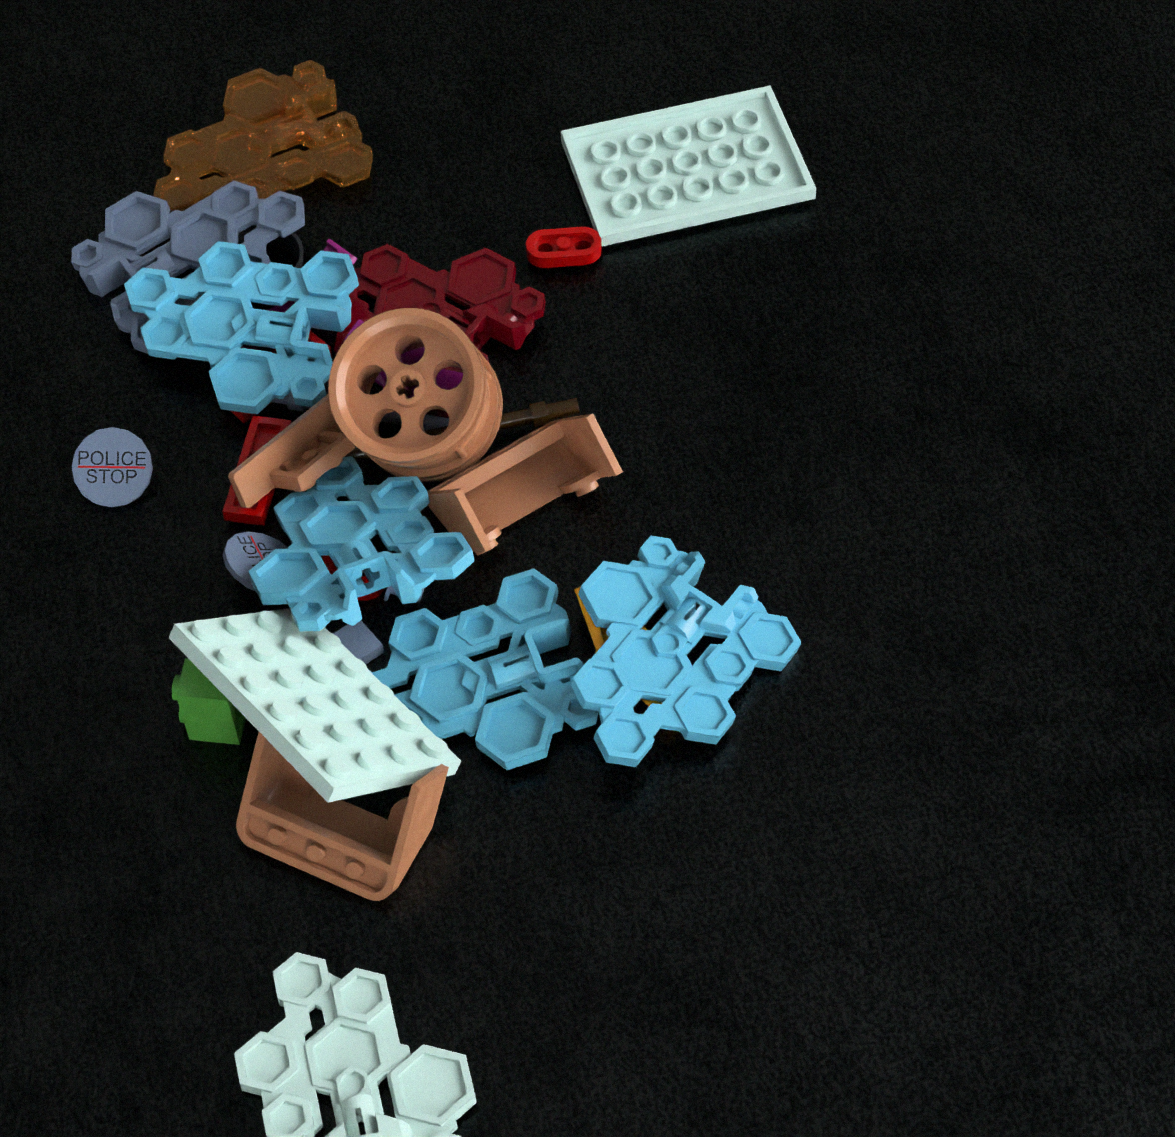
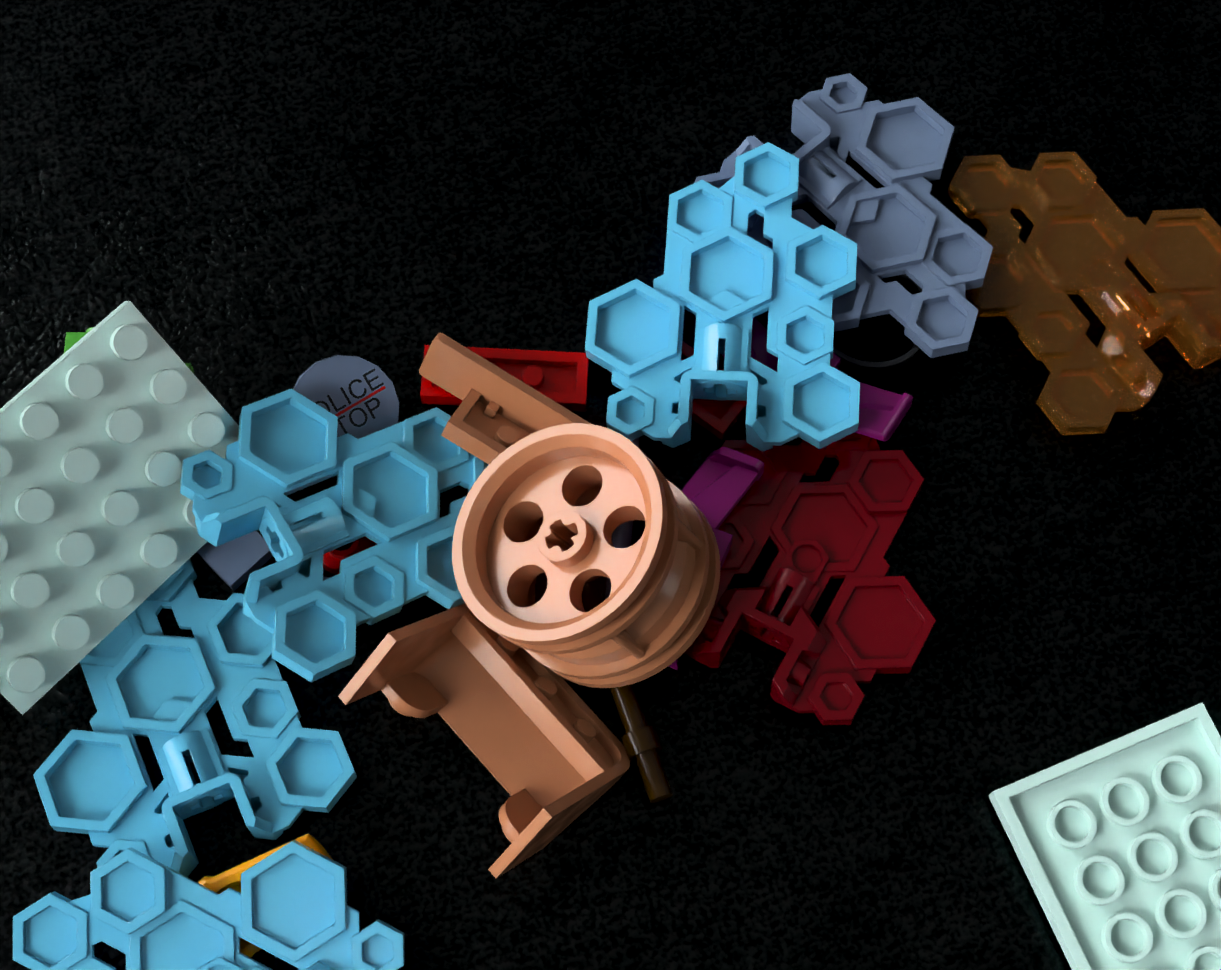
camera: 80 degrees right, 15 degrees up
sand blue piece [72,427,153,508] -> none
red plate [526,227,602,268] -> none

